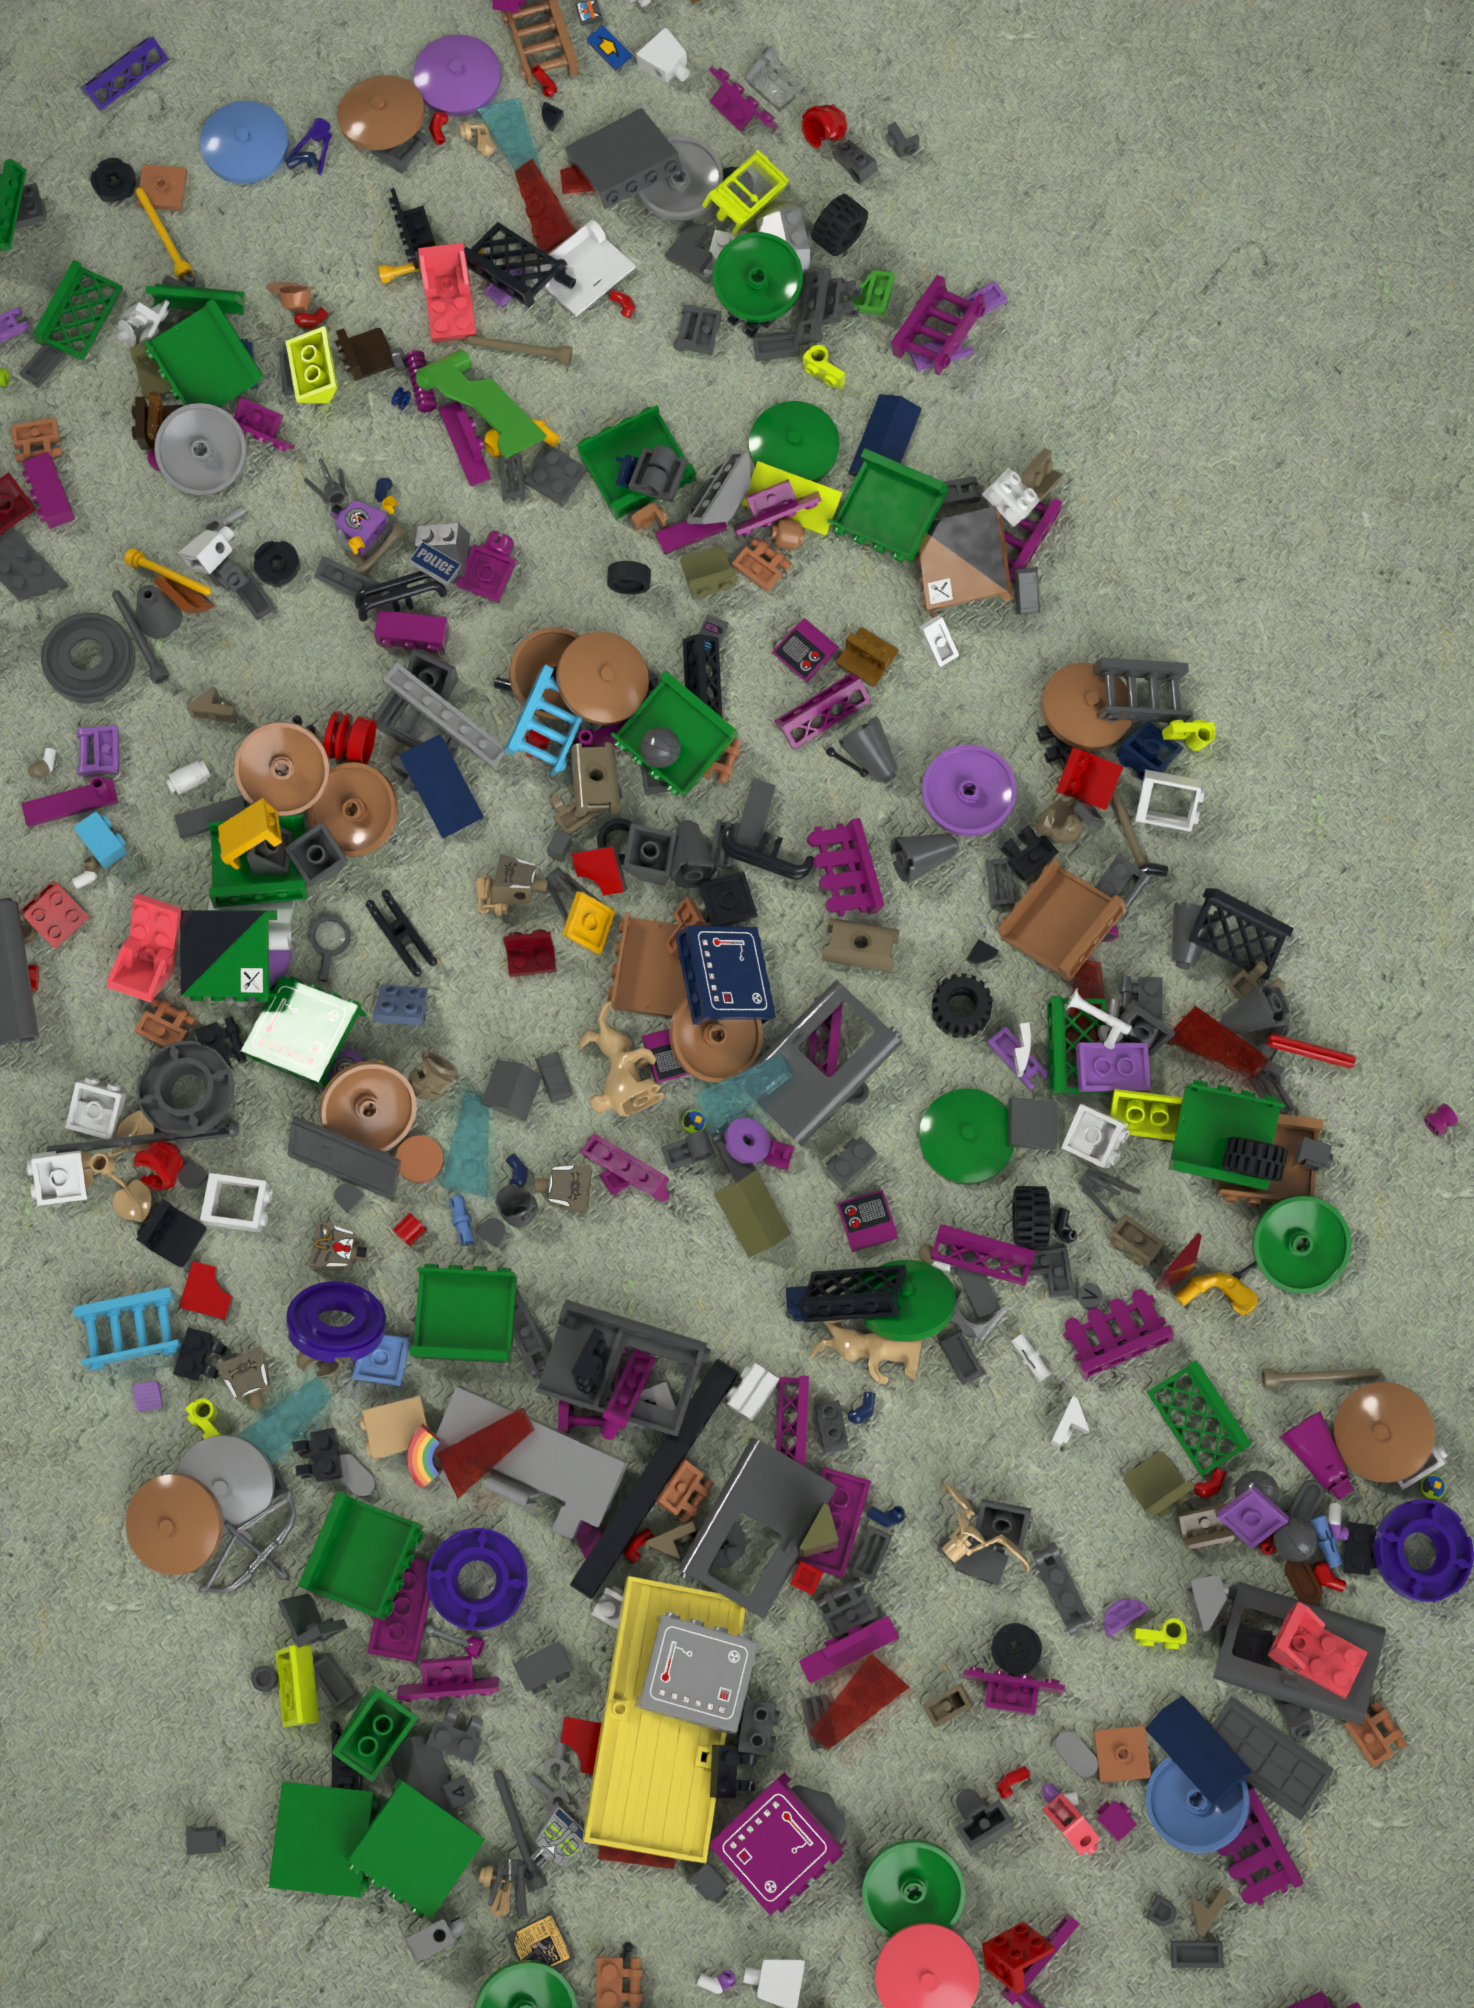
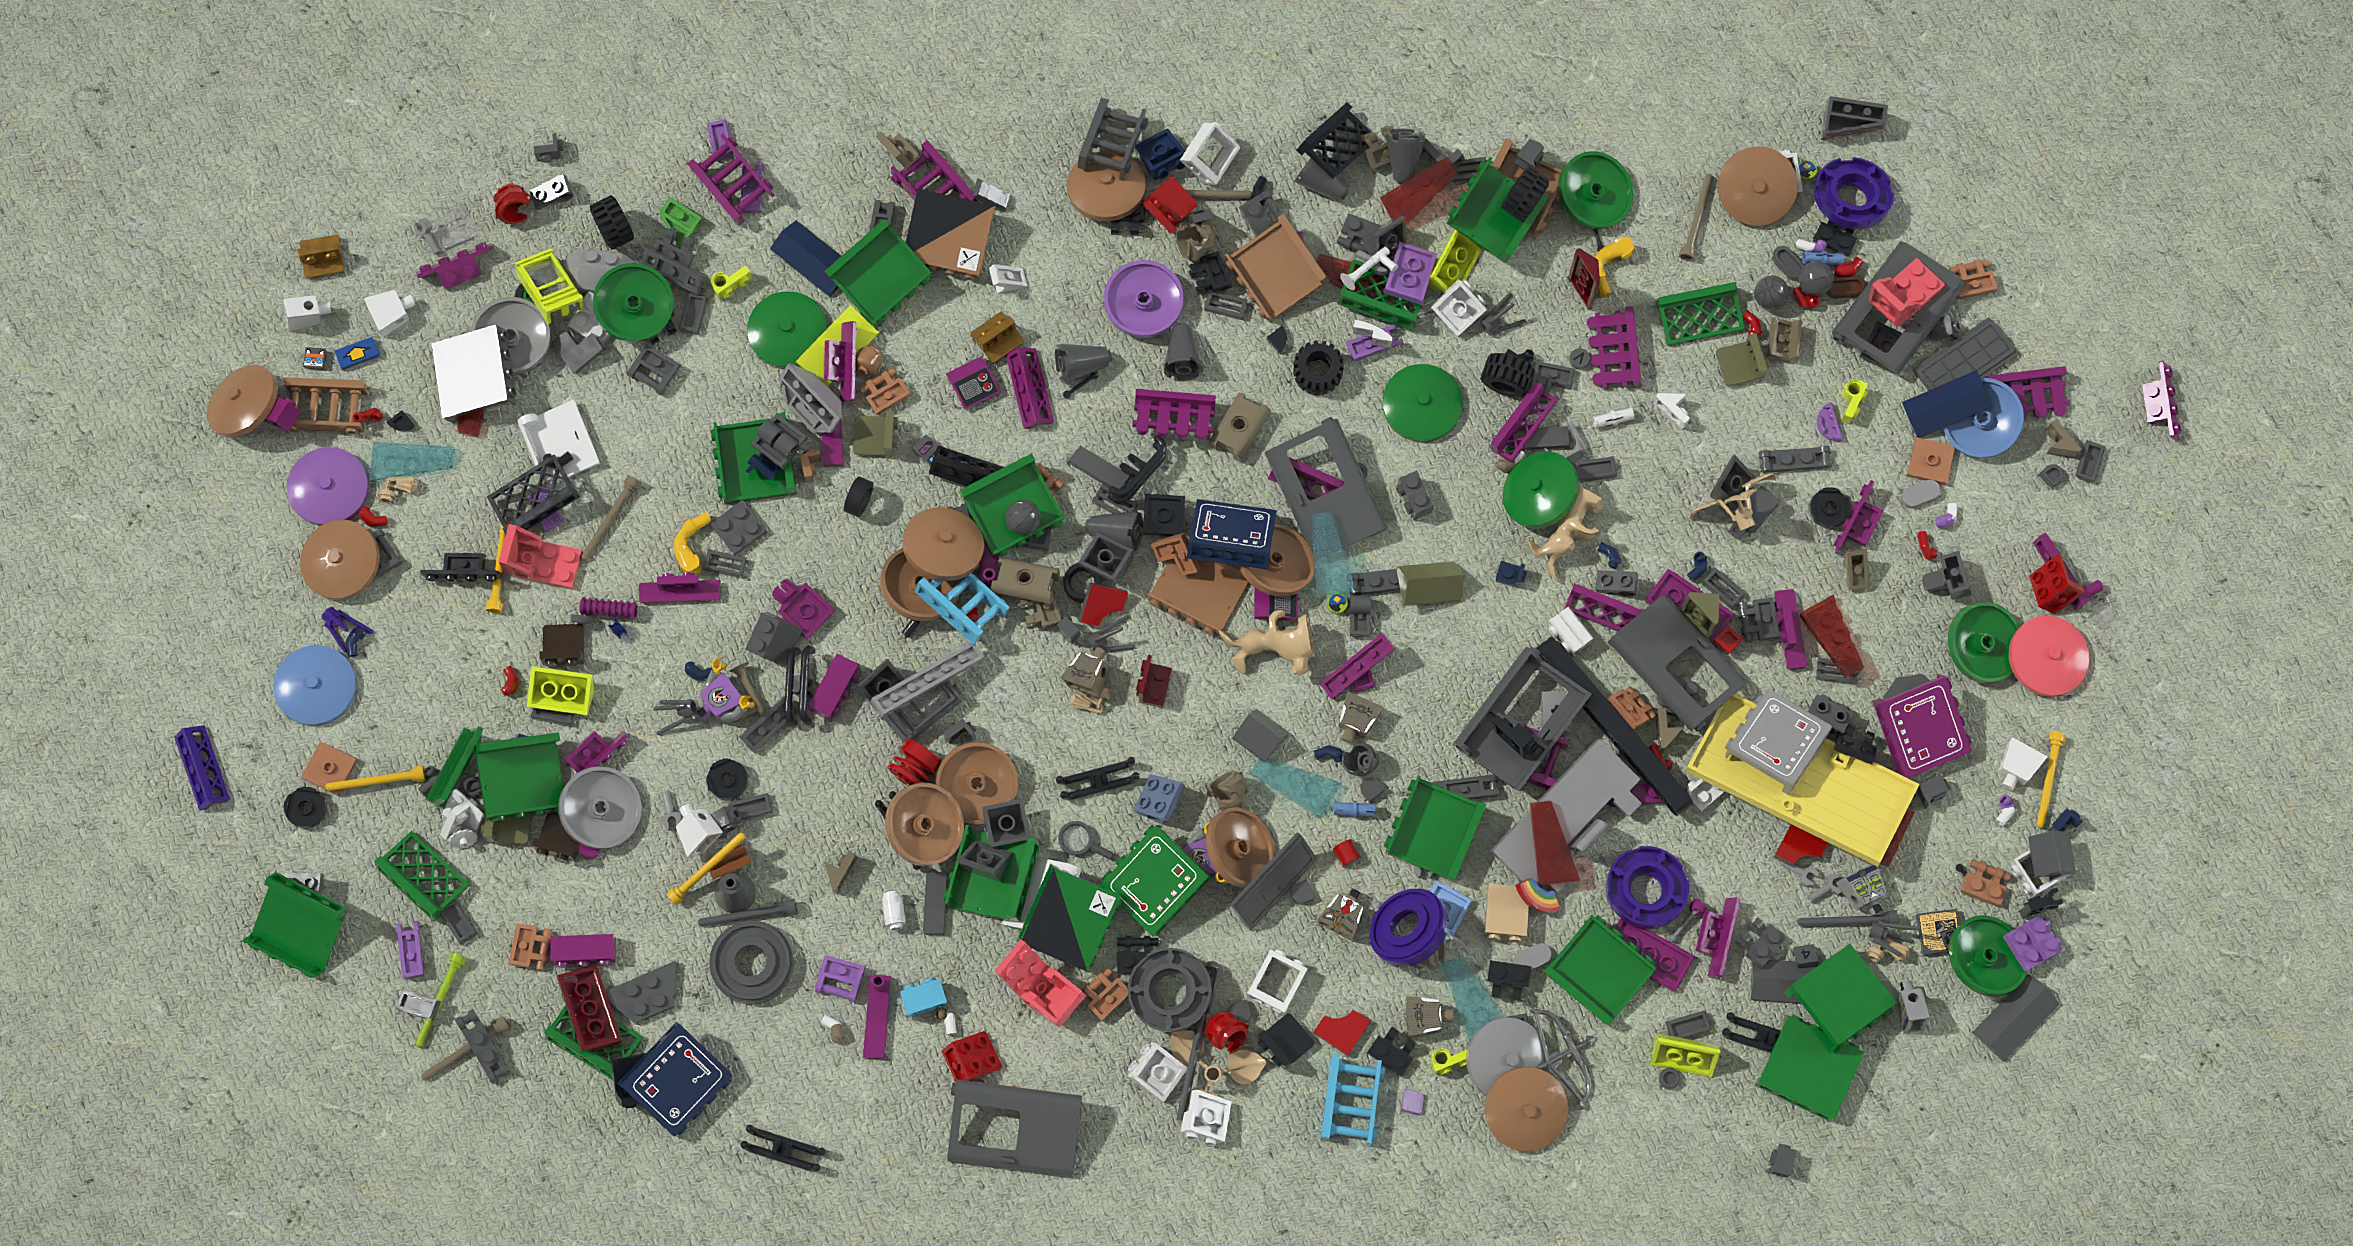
camera: 75 degrees left, 0 degrees up
clear orange tile [147,392,163,443] -> none
yellow panel [218,798,282,870] -> none
nougat piece [266,282,315,313] -> none
dark grey bracket [278,1594,348,1648] -> none
green slope [331,1685,418,1782] -> none
nougat tile [395,1135,444,1184] -> none
dark blue slope [399,734,484,839] -> none
slope [408,542,461,586] -> none
bright green door [416,349,547,459] -> none
dark grey brick [513,1641,573,1695] -> none
clear red wing [514,158,577,253] -> none
dark grey tile [535,1051,573,1103] -> none
yellow plate [562,892,616,954] -> none
magenta piece [601,1349,656,1440] -> none
red arm [609,289,636,318] -> none
medium lavender tile [724,1117,771,1164] -> none
magenta tile [765,1140,794,1171] -> none
black fence [798,1265,907,1323] -> none
slope [836,1189,898,1252] -> none
white bracket [982,468,1040,527] -> none
dark grey tile [1008,1097,1057,1150] -> none
coral torso [1042,1793,1099,1855] -> none
magenta brick [1095,1801,1137,1842] -> none
dark tan bracket [1107,1214,1165,1267] -> none
neon yellow plate [1162,719,1216,751] -> none
light grey slope [1184,1574,1229,1635] -> none
medium lavender tile [1217,1485,1289,1548] -> none
red axle [1267,1034,1356,1068] -> none
magenta piece [1279,1411,1354,1500] -> none
magenta wheel [1424,1103,1458,1137] -> none

